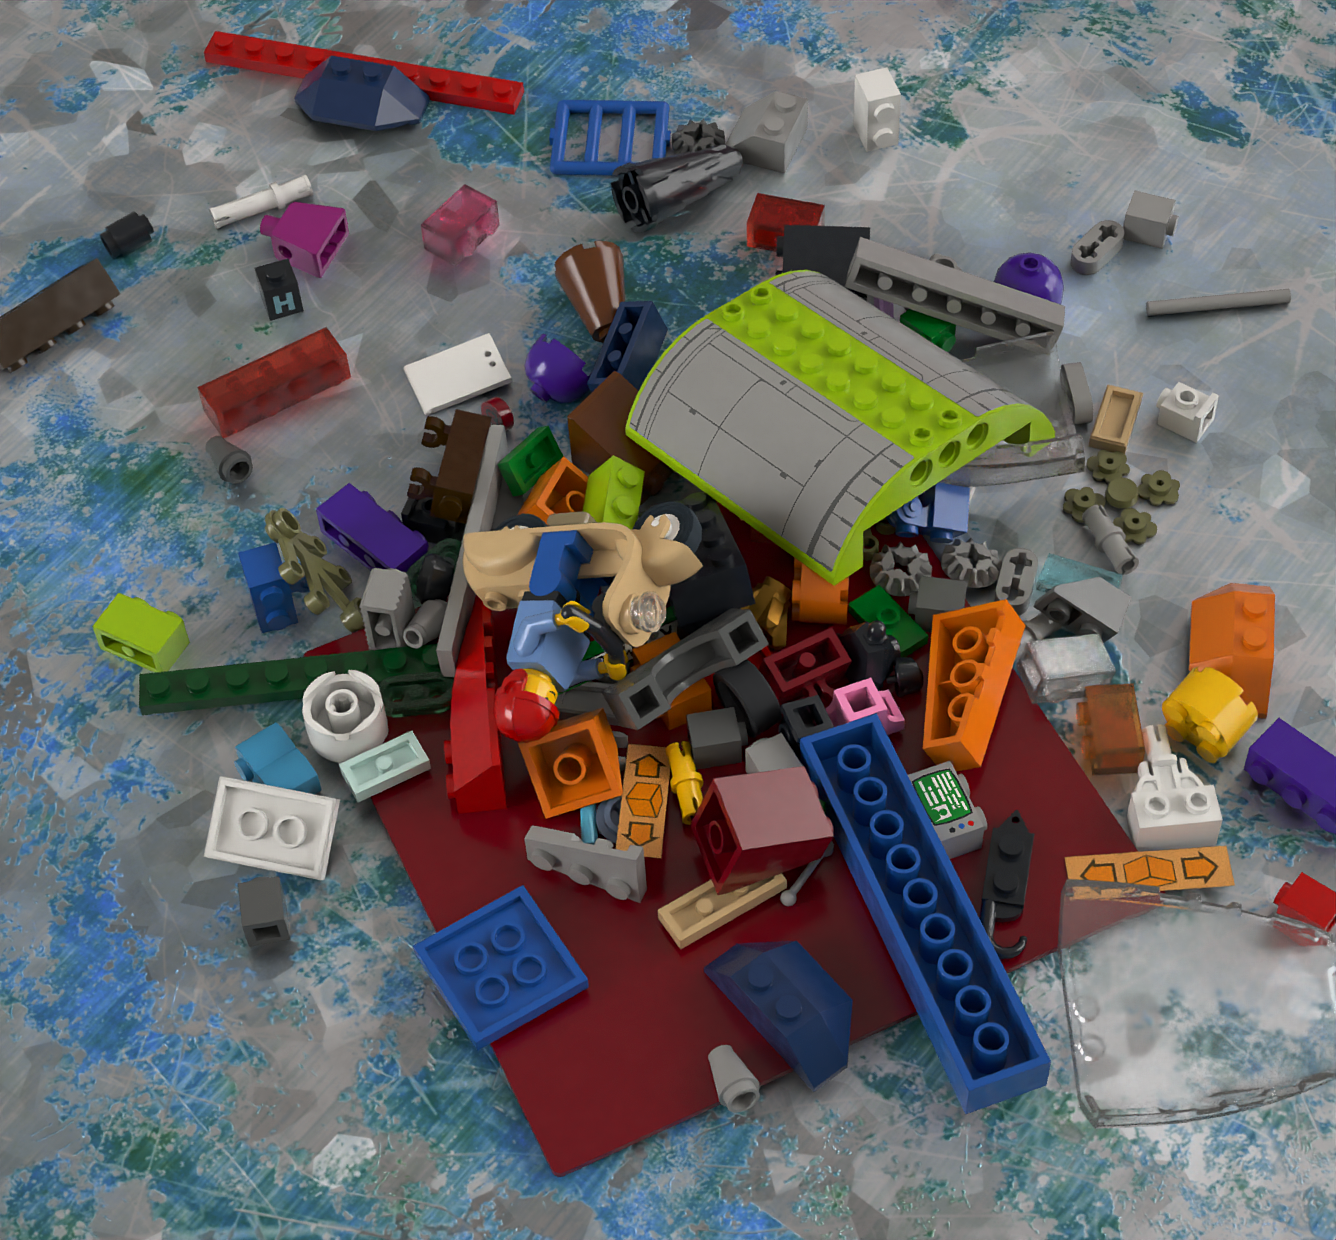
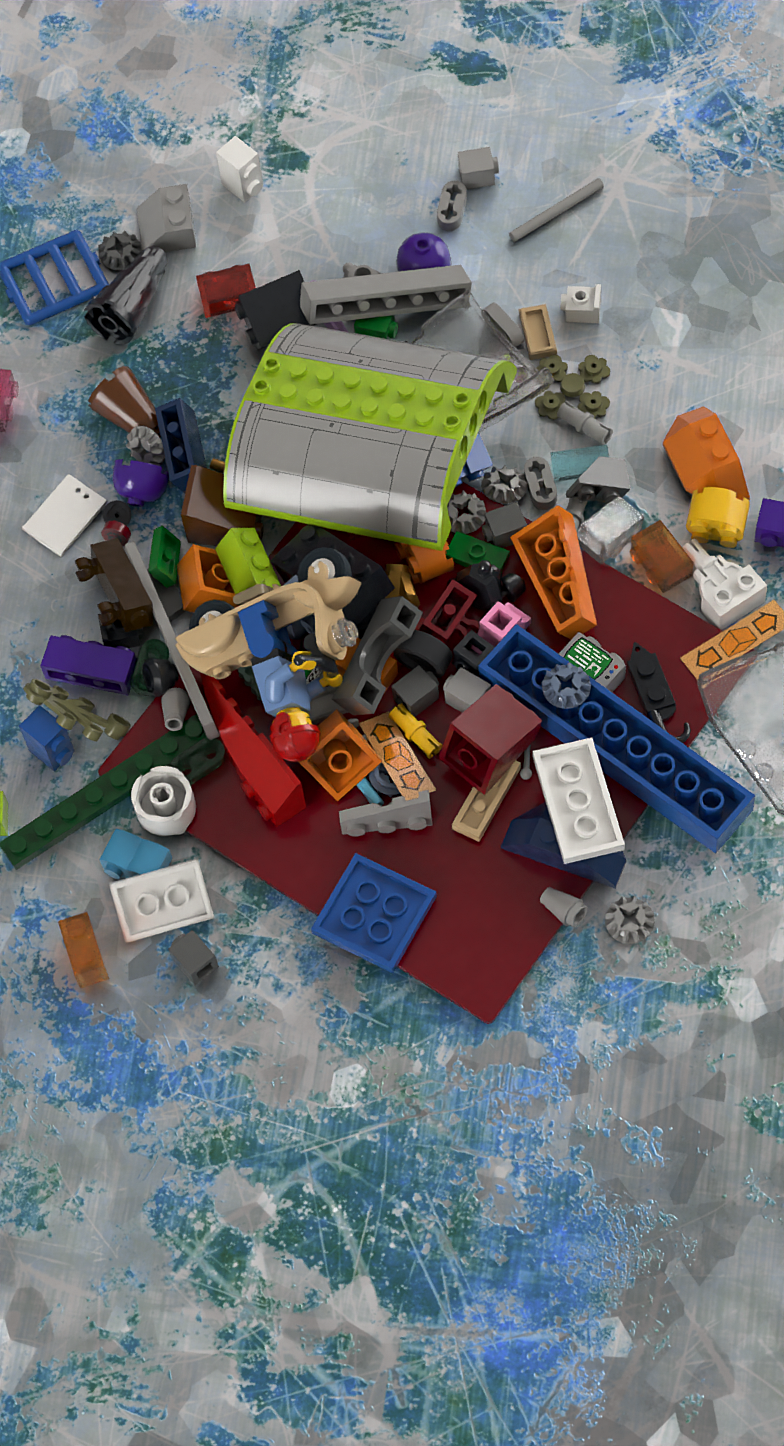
camera: 25 degrees left, 10 degrees up
light aqua plate [339,731,431,802] -> none
light grey brick [359,568,415,650] -> none
none -> clear orange piece [58,912,110,989]
none -> black tile [103,500,132,526]
none -> light grey gear [126,426,165,466]
none -> white plate [533,737,625,864]
none -> sand blue gear [542,662,591,709]
none -> light grey gear [605,896,655,944]

